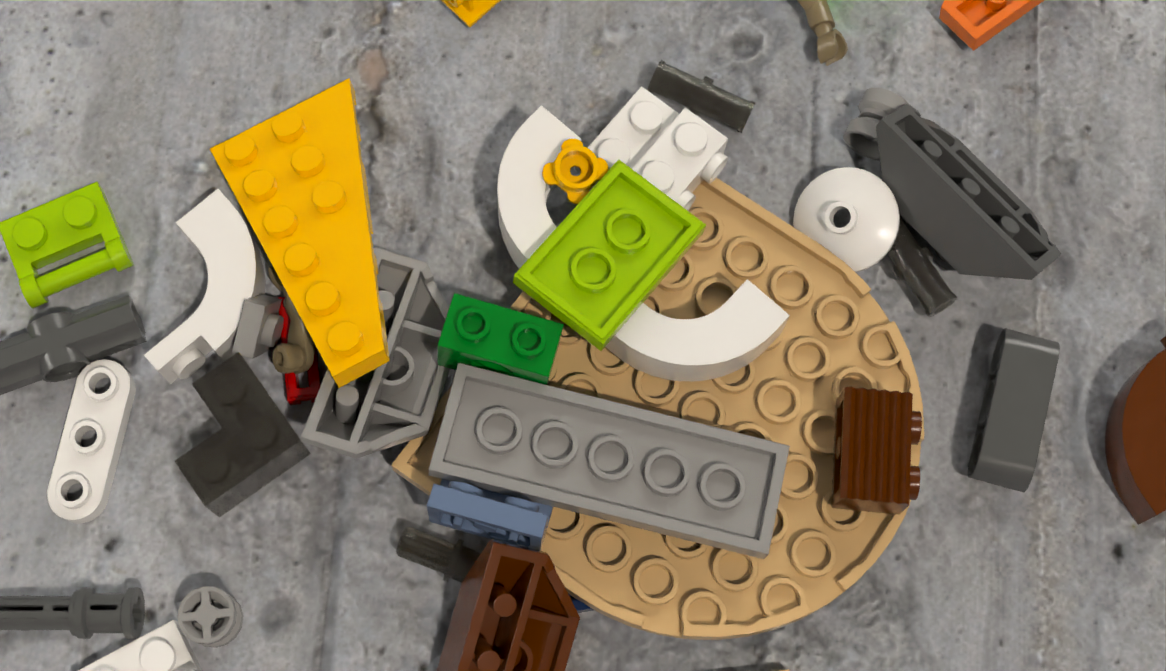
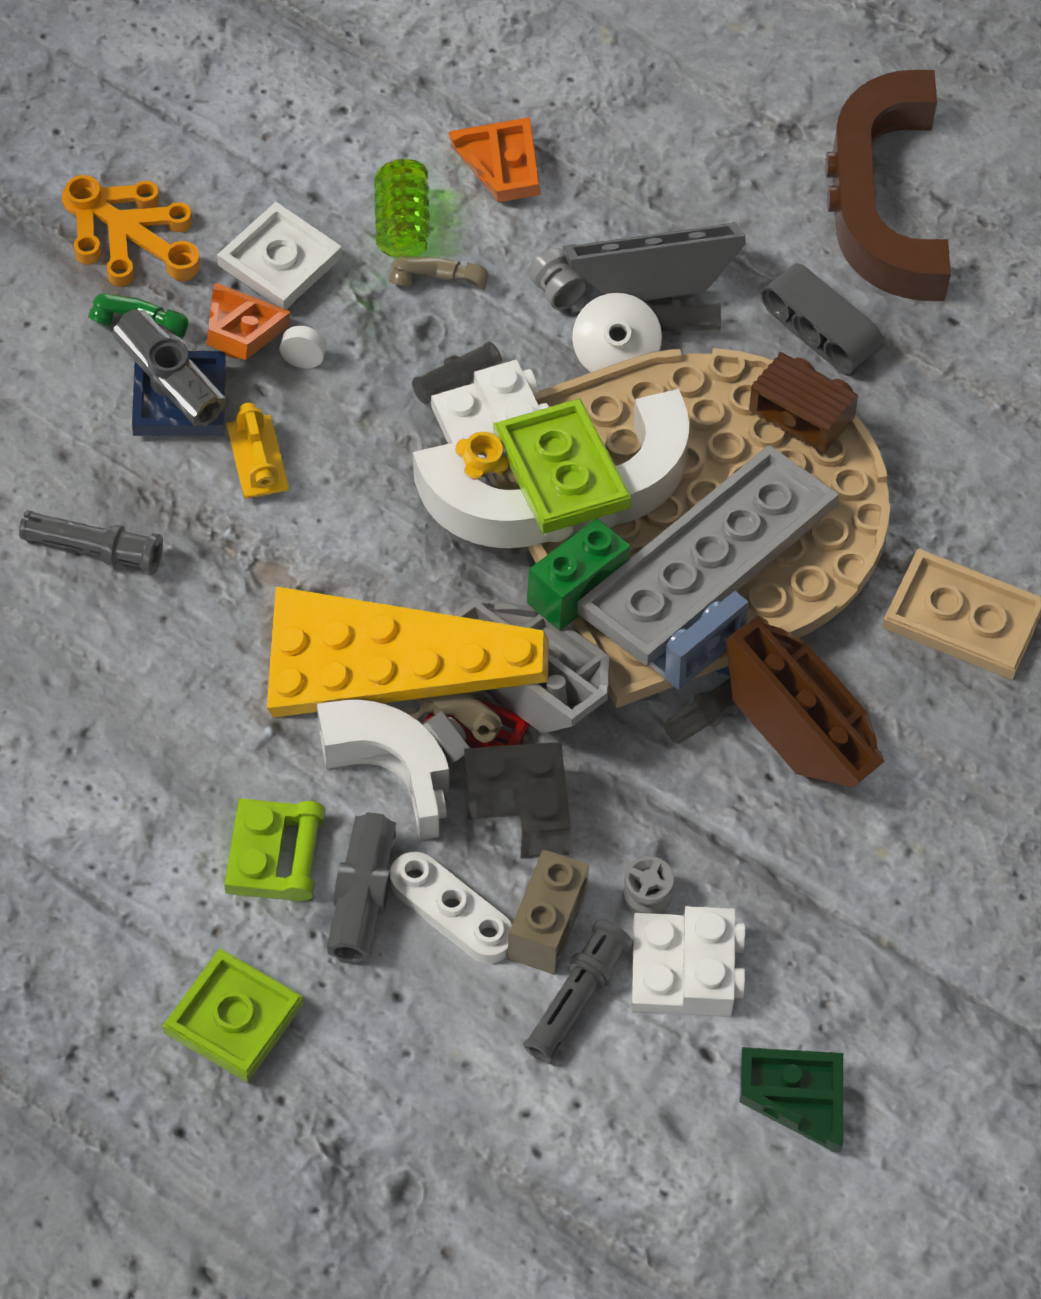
camera: 60 degrees left, 15 degrees down
none -> dark tan brick [508,849,590,975]

